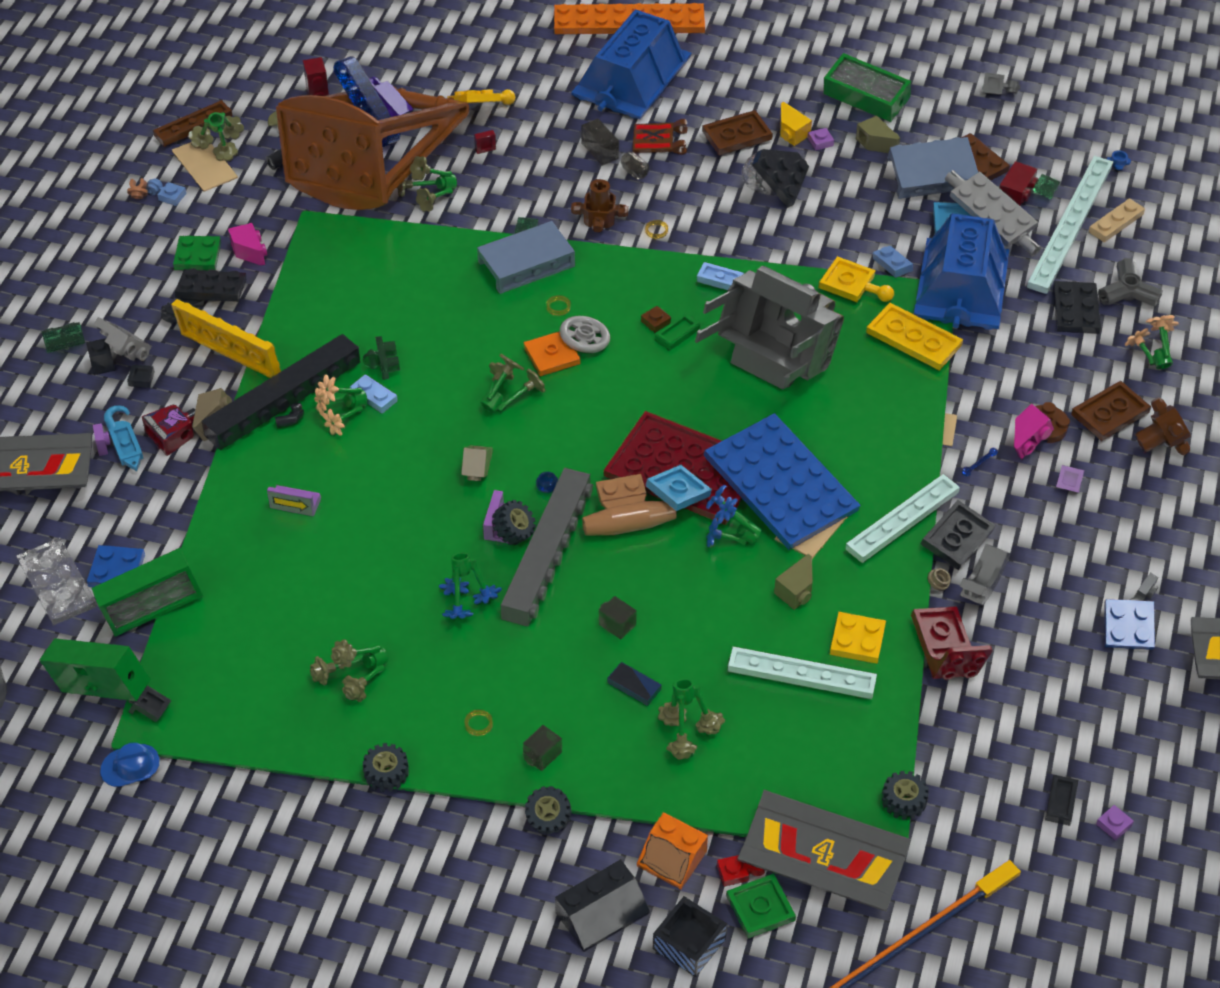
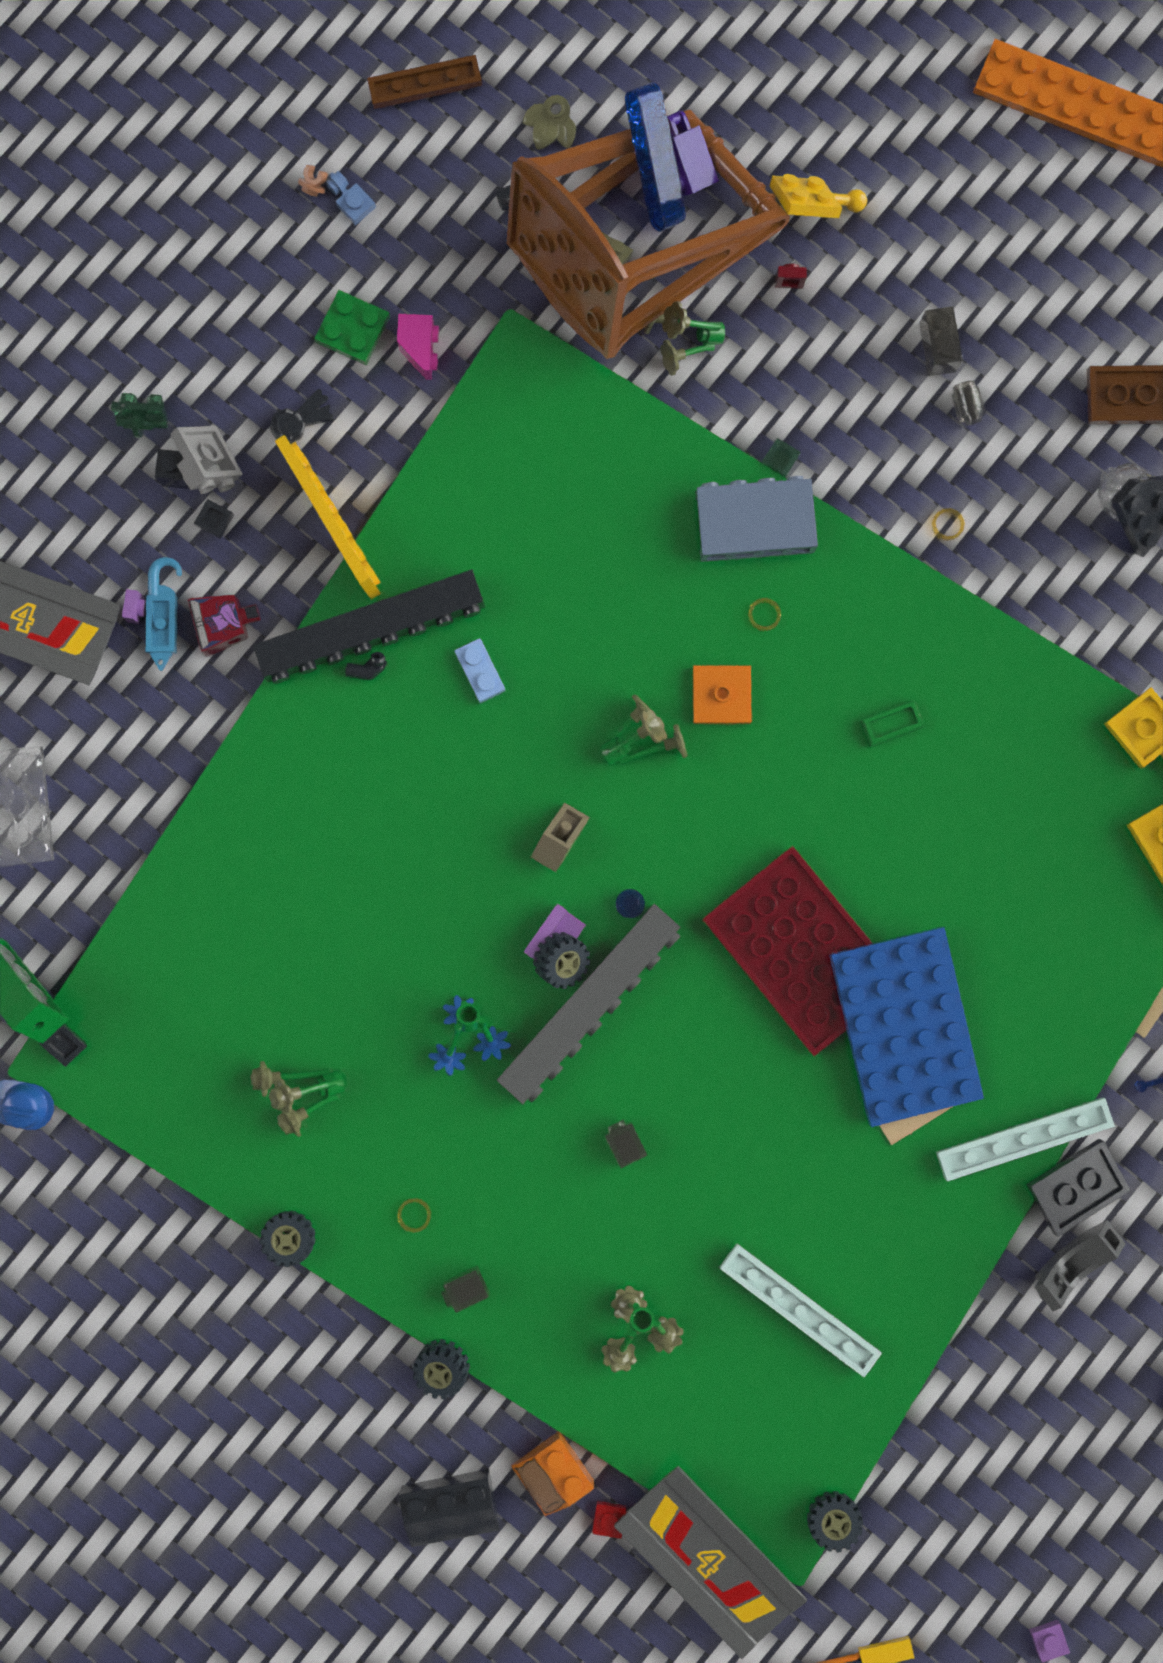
camera: 20 degrees right, 35 degrees up
blue plate [87,545,145,587] -> none
green brick [91,548,203,637] -> none
tan window [172,142,238,192] -> none
black plate [175,268,247,302] -> none
olive plant [188,112,244,161] -> none
dark tan slope [192,388,232,441] -> none
panel [267,485,321,516] -> none
dark red brick [303,57,329,96] -> none
plant [314,375,367,436] -> none
clear green hips [363,336,400,380] -> none
light grey plate [560,316,610,353] -> none
blue piece [571,9,692,119] -> none
reddish brown piece [571,179,629,232] -> none
medium nougat plate [582,474,676,536] -> none
tile [607,662,662,706] -> none
reddish brown flag [633,119,688,155] -> none
reddish brown plate [641,306,671,333] -> none
dark azure plate [646,465,712,511] -> none
black container [653,896,727,977] -> none
dark grey piece [695,266,844,390] -> none
light blue plate [697,262,744,290] -> none
plant [706,485,761,547] -> none
green plate [726,874,796,939] -> none
olive slope [774,554,812,610] -> none
yellow plate [830,612,886,664] -> none
dark red bracket [911,607,993,680] -> none
dark tan plate [928,568,951,591] -> none
black tile [1045,775,1079,826] -> none

